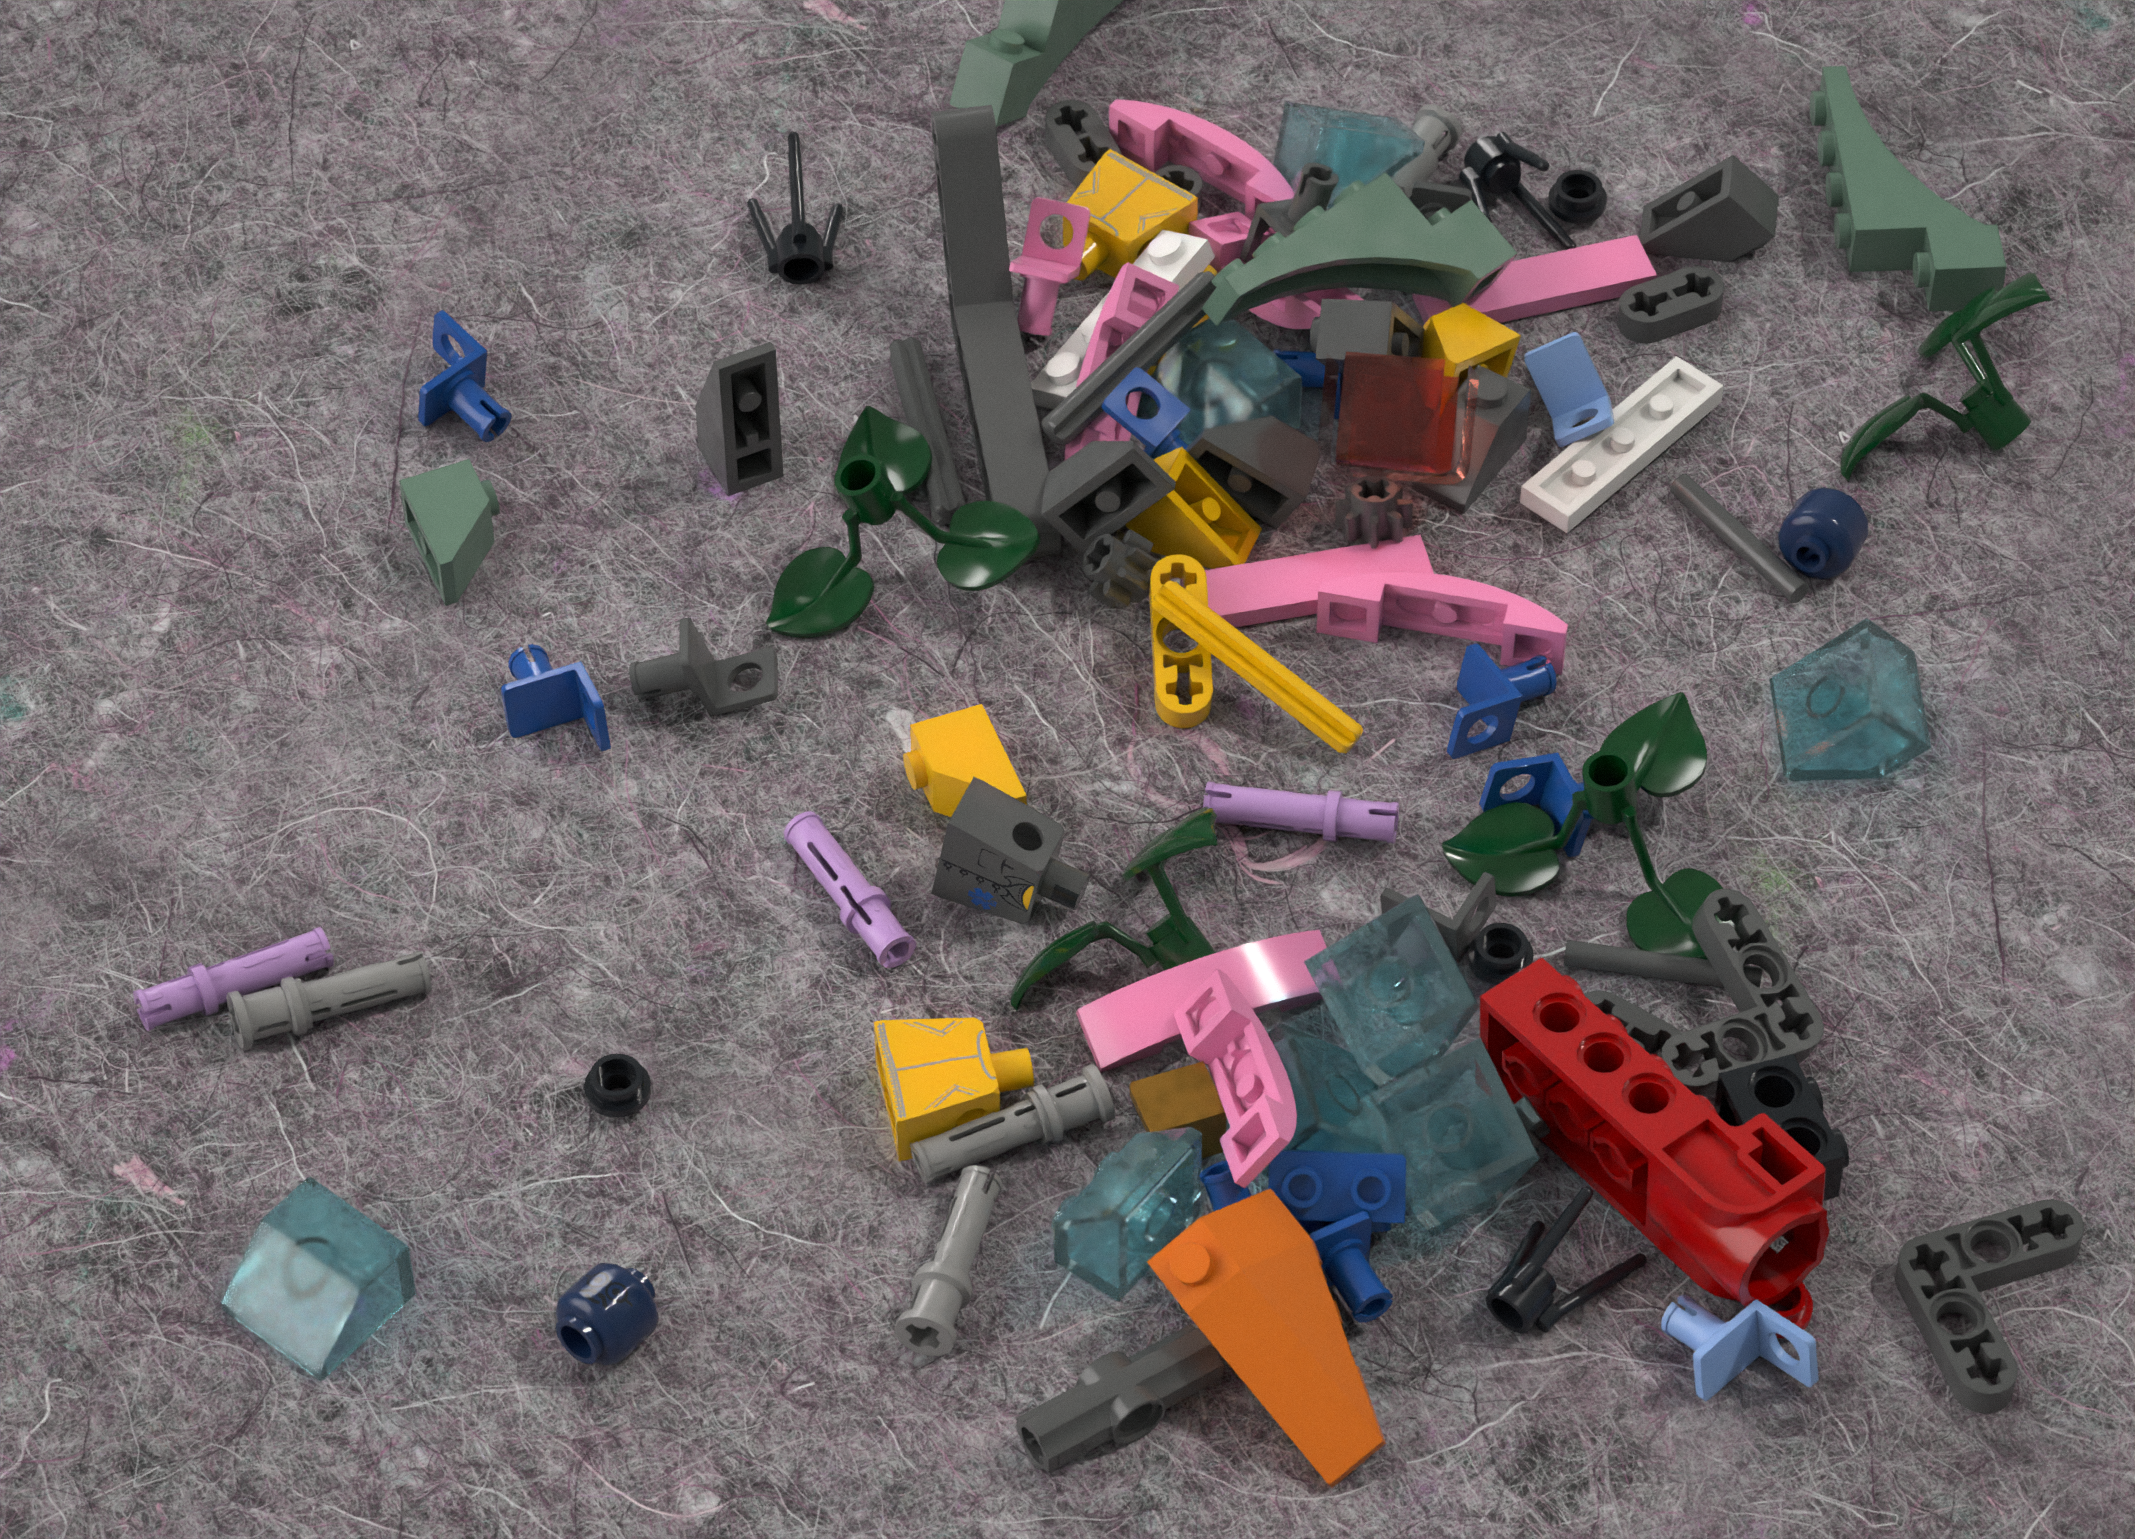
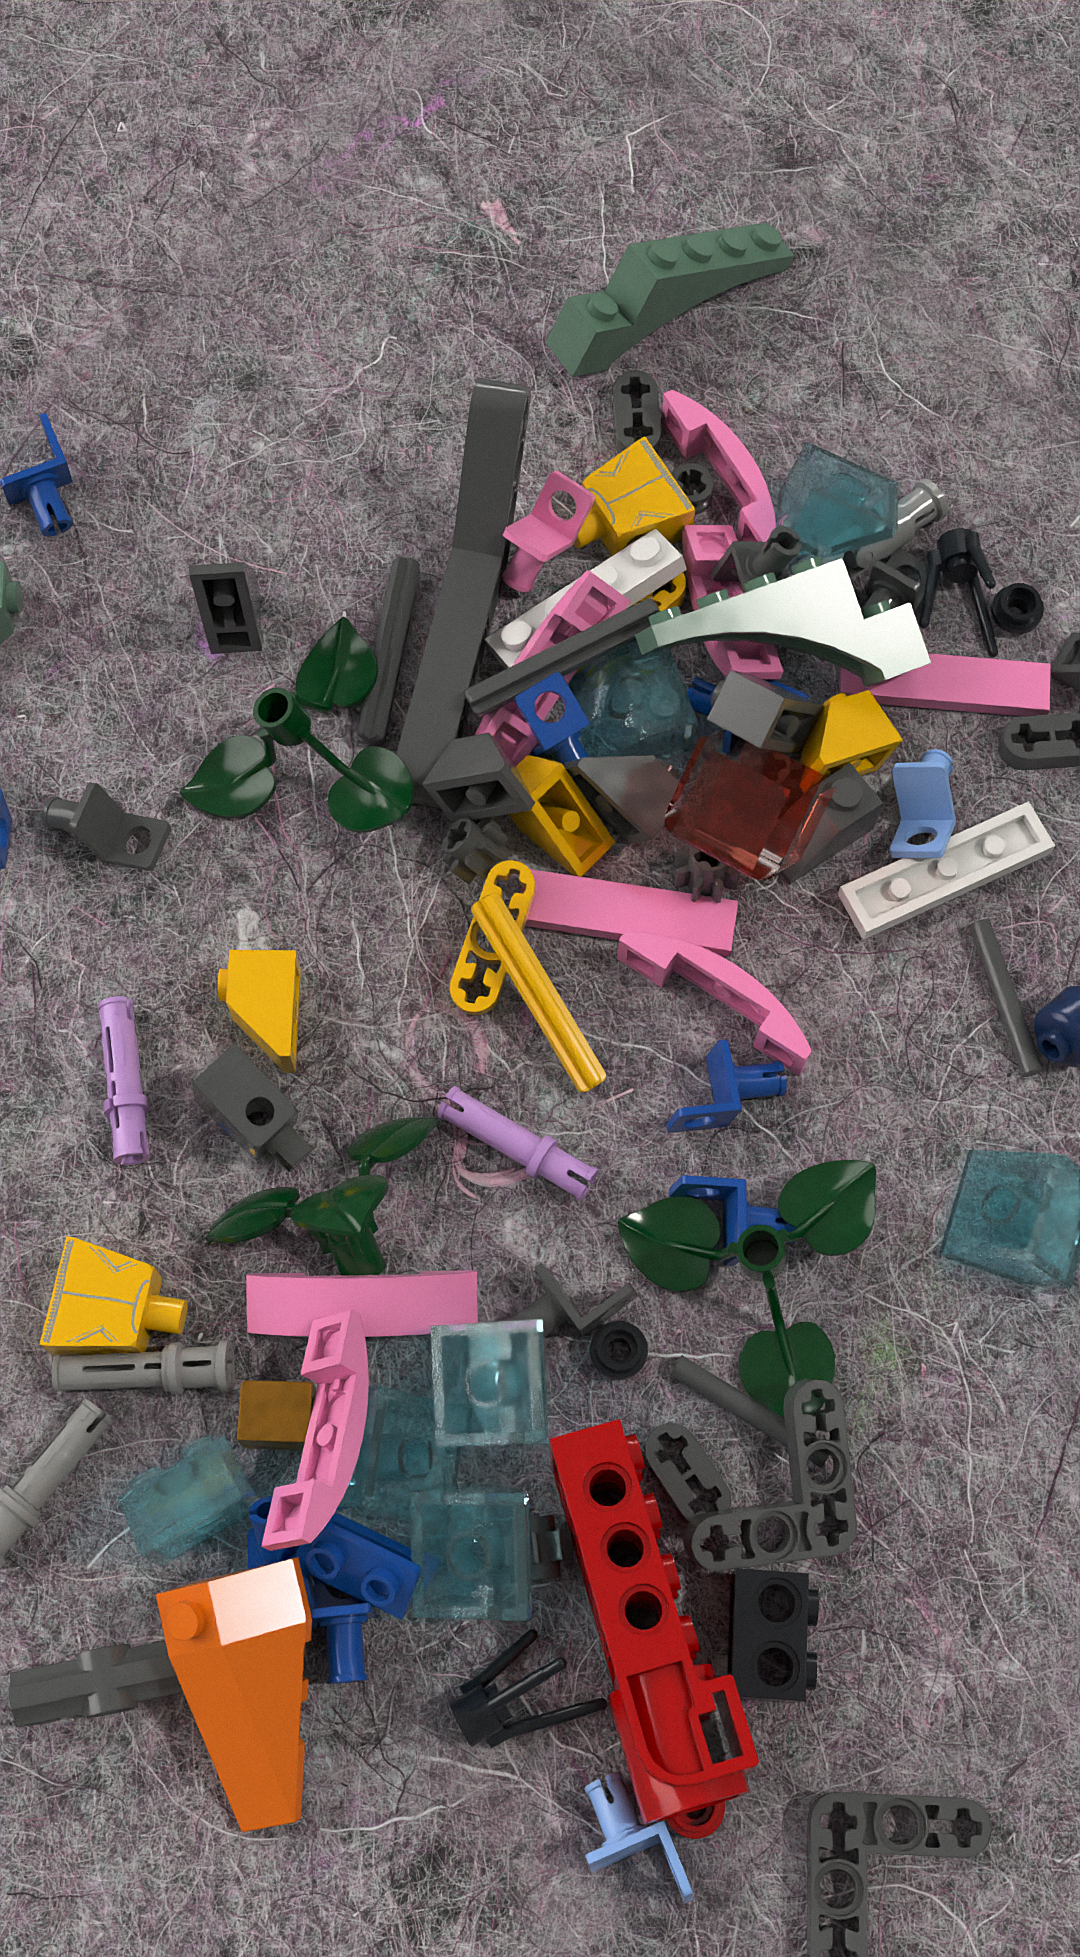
camera: 20 degrees right, 20 degrees up
black plant [747,131,843,285] -> none

